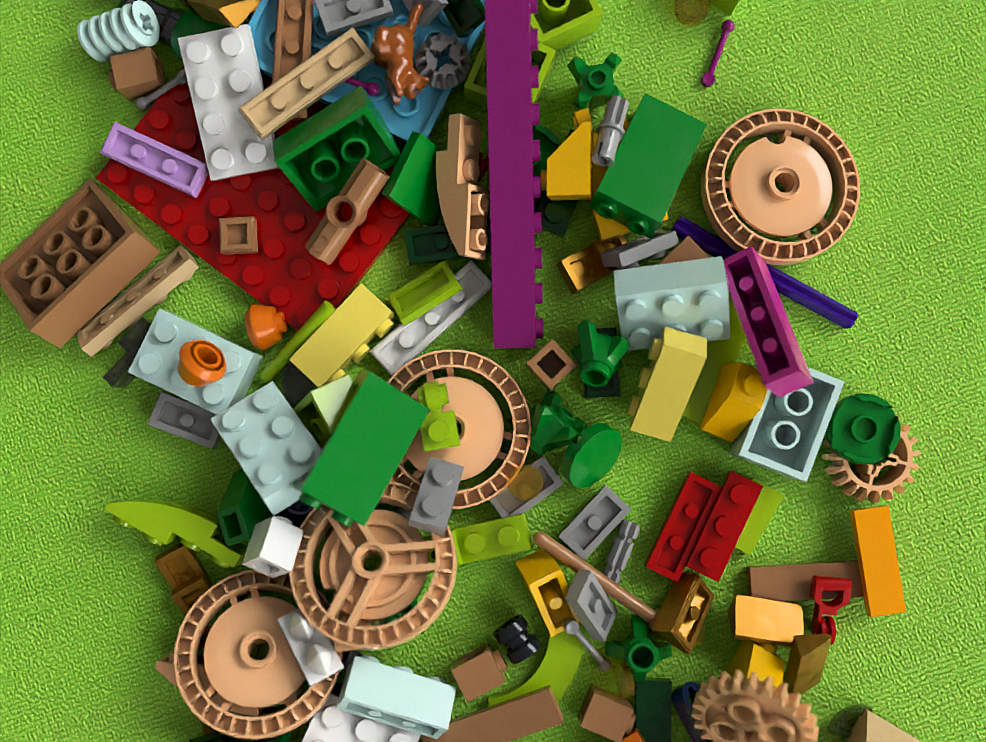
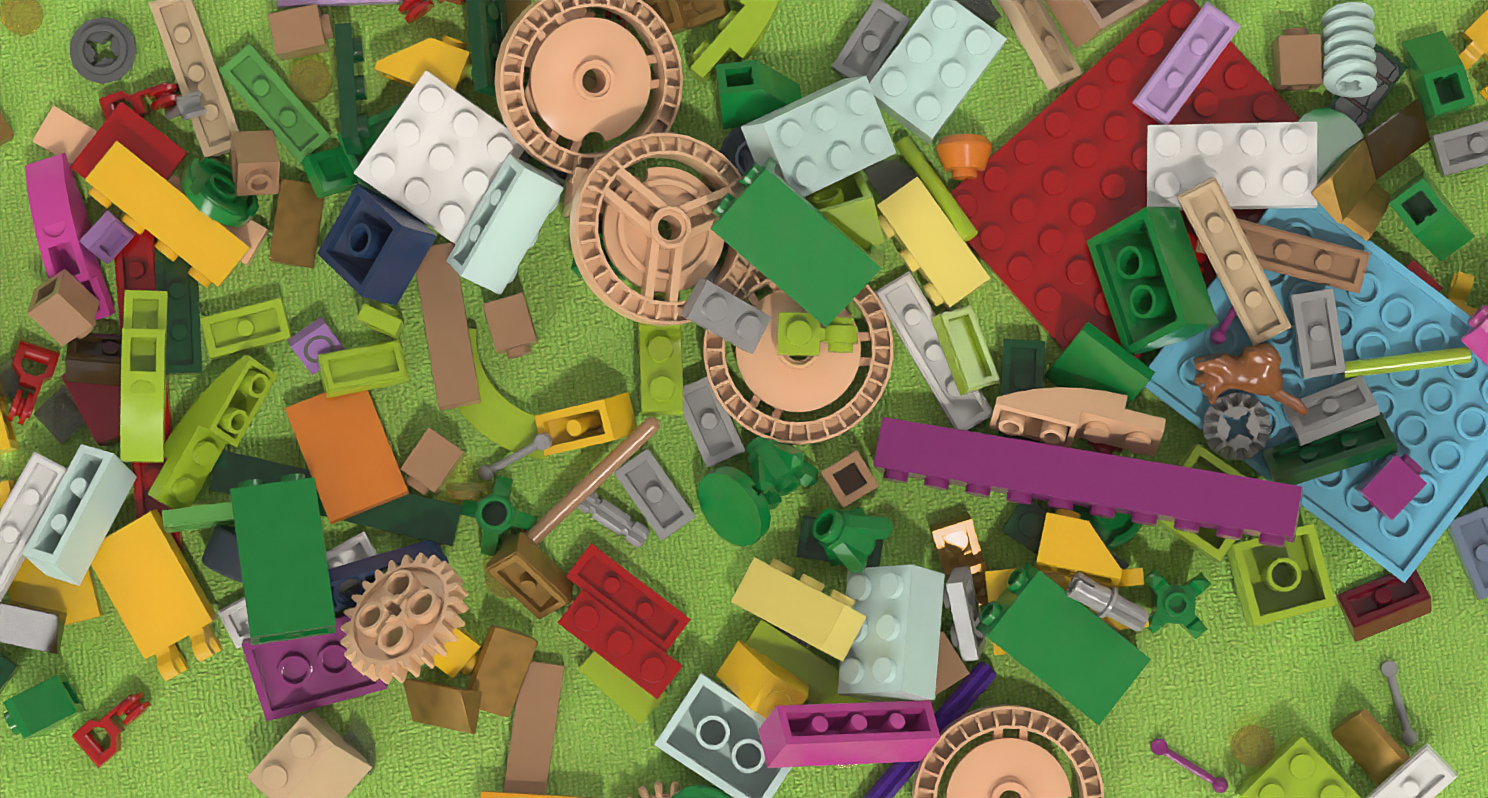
camera: 100 degrees right, 0 degrees up
light grey hinge [136,69,187,110] -> none
orange cone [177,340,227,387] -> none
medium nougat tile [219,216,258,255] -> none
white brick [242,516,304,578] -> none
white tile [277,608,344,688] -> none
medium nougat piece [304,158,390,264] -> none
black wheel [493,614,541,664] -> none
clear yellow tile [508,464,543,500] -> none
light grey plate [565,569,618,642] -> none
red piece [810,576,852,645] -> none

